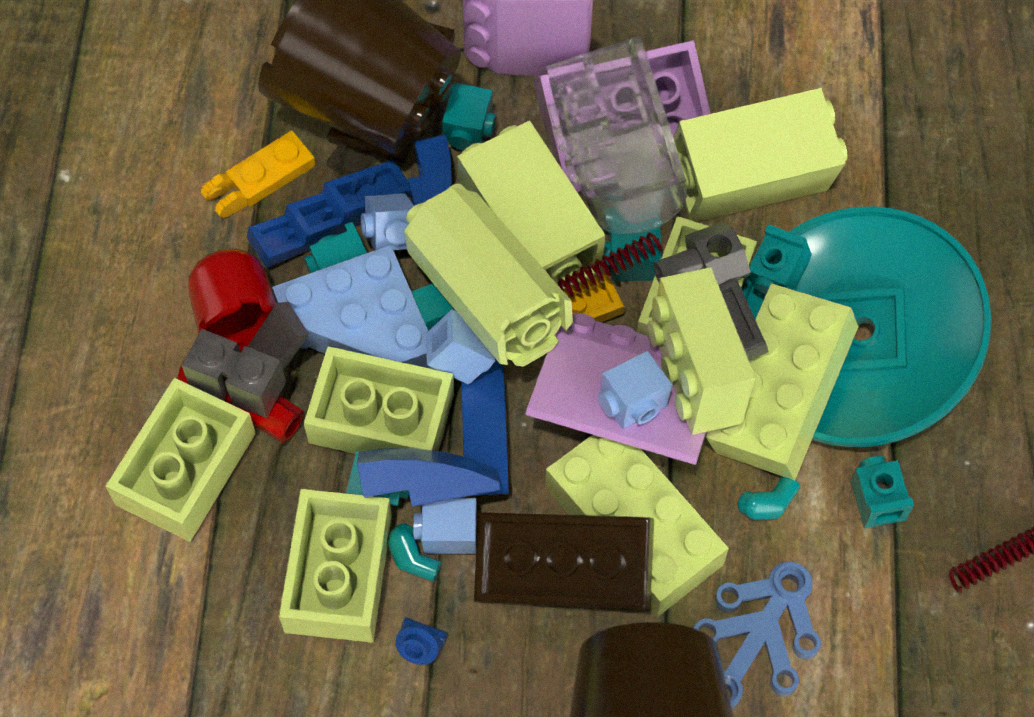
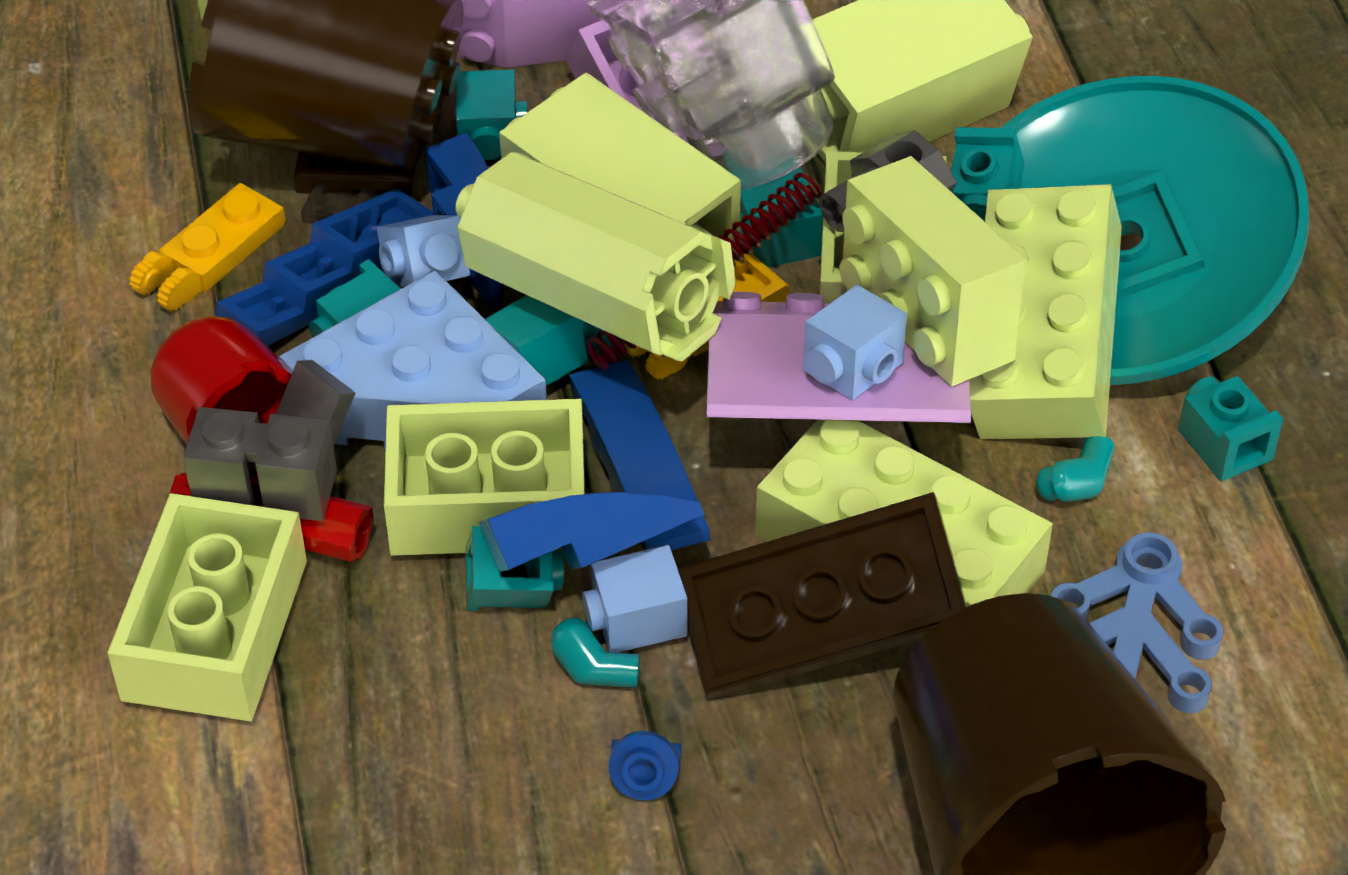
camera: 15 degrees left, 15 degrees down
yellowish green brick [279,489,392,643] -> none
light blue brick [426,309,495,385] -> none

